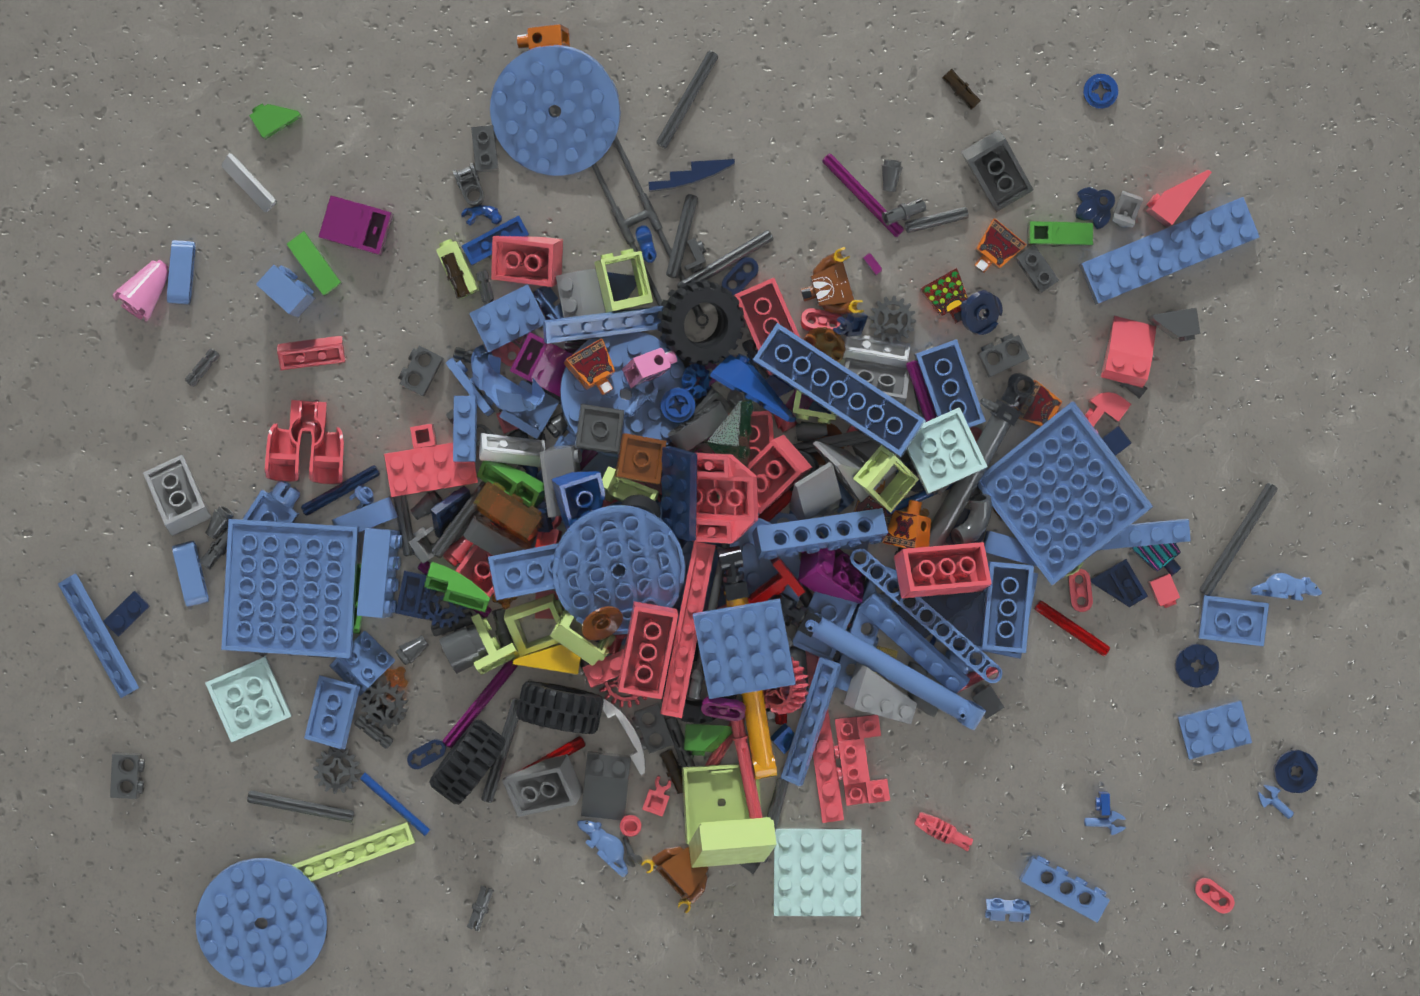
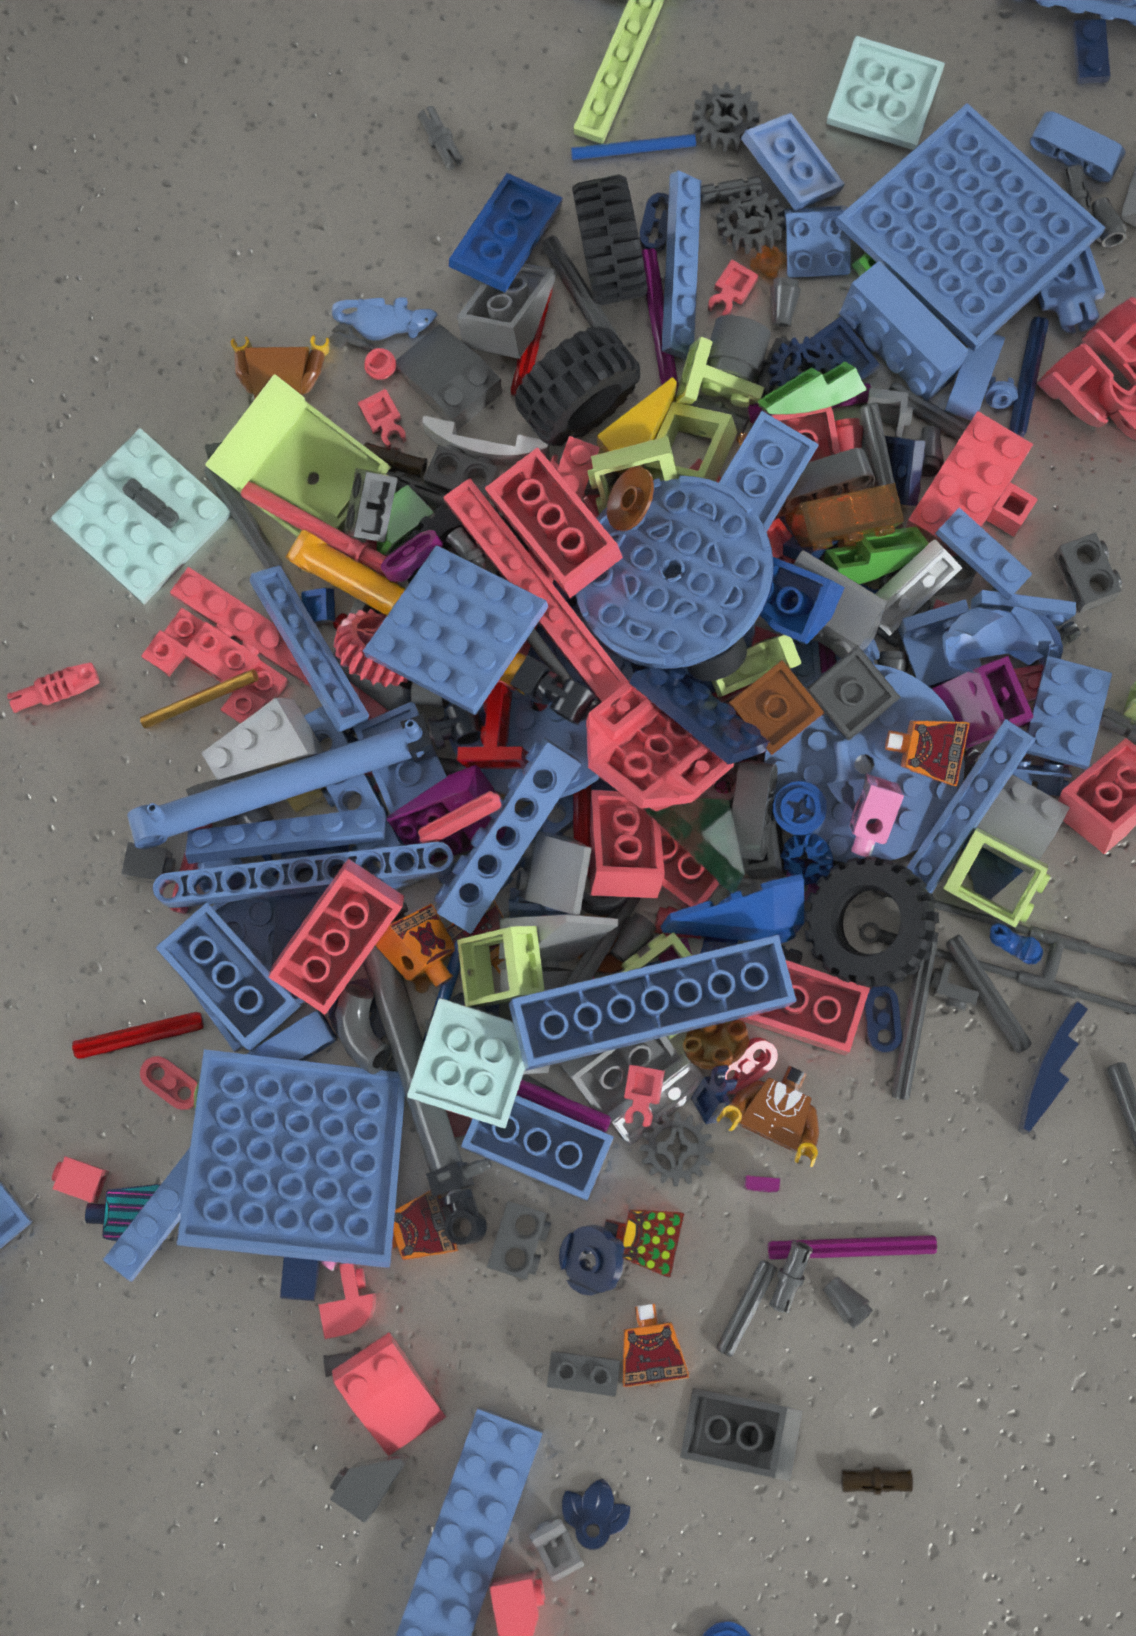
camera: 135 degrees right, 10 degrees down
dark grey axle [247,791,354,823] -> none
bright green slope [1027,221,1093,245] -> none
dark blue wing [1091,559,1148,607] -> none
dark grey axle [1200,483,1278,596] -> none
none -> dark grey axle [122,478,179,529]
none -> pearl gold bar [140,669,259,729]
none -> dark grey brick [343,468,397,542]
none -> coral axle [418,791,502,843]
none -> blue plate [448,173,563,293]
none -> coral plate [624,1064,665,1127]
none -> medium blue plate [662,170,701,360]
none -> coral plate [708,260,759,316]

